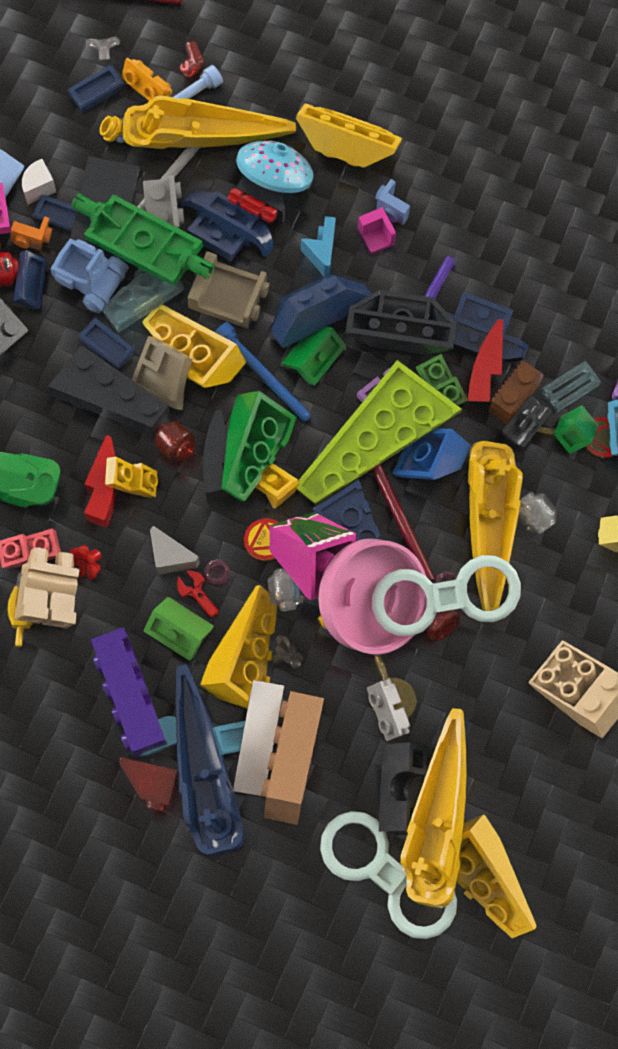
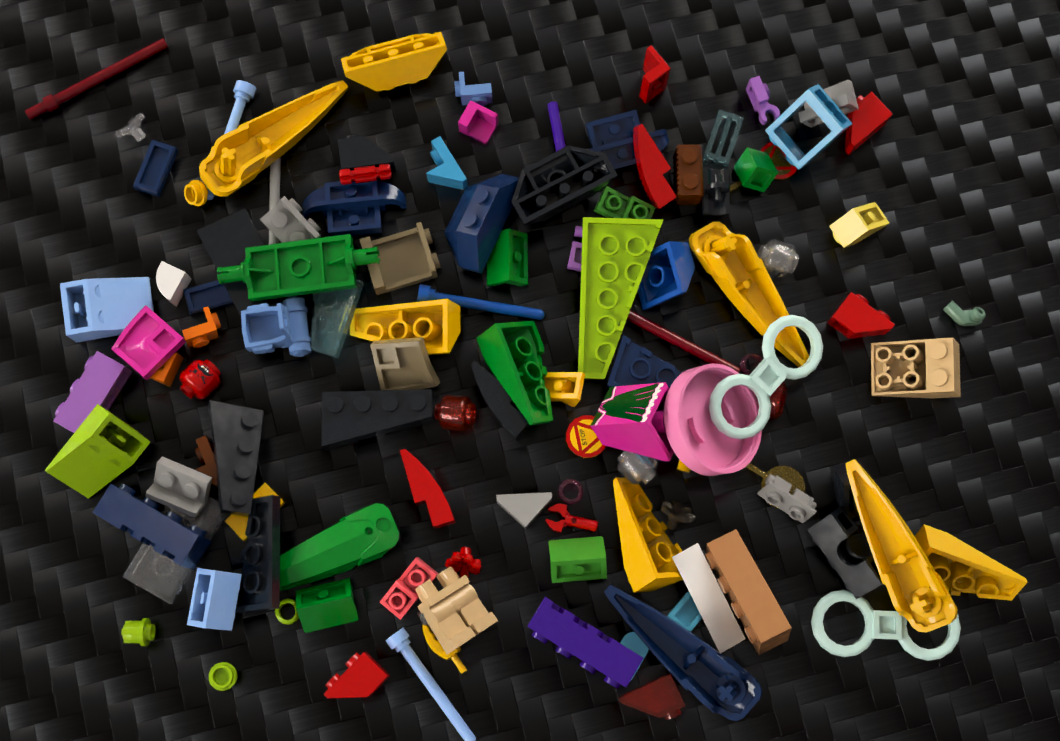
camera: 35 degrees left, 5 degrees up
dark blue tile [14,250,47,310] -> none
dark blue tile [77,318,136,371] -> none
yellow slope [105,457,158,498] -> none
light orange hinge [121,58,173,100] -> none
clear red arm [180,41,204,77] -> none
medium azure dish [236,141,313,193] -> none
none -> red panel [639,46,671,104]
none -> red slope [827,292,895,339]

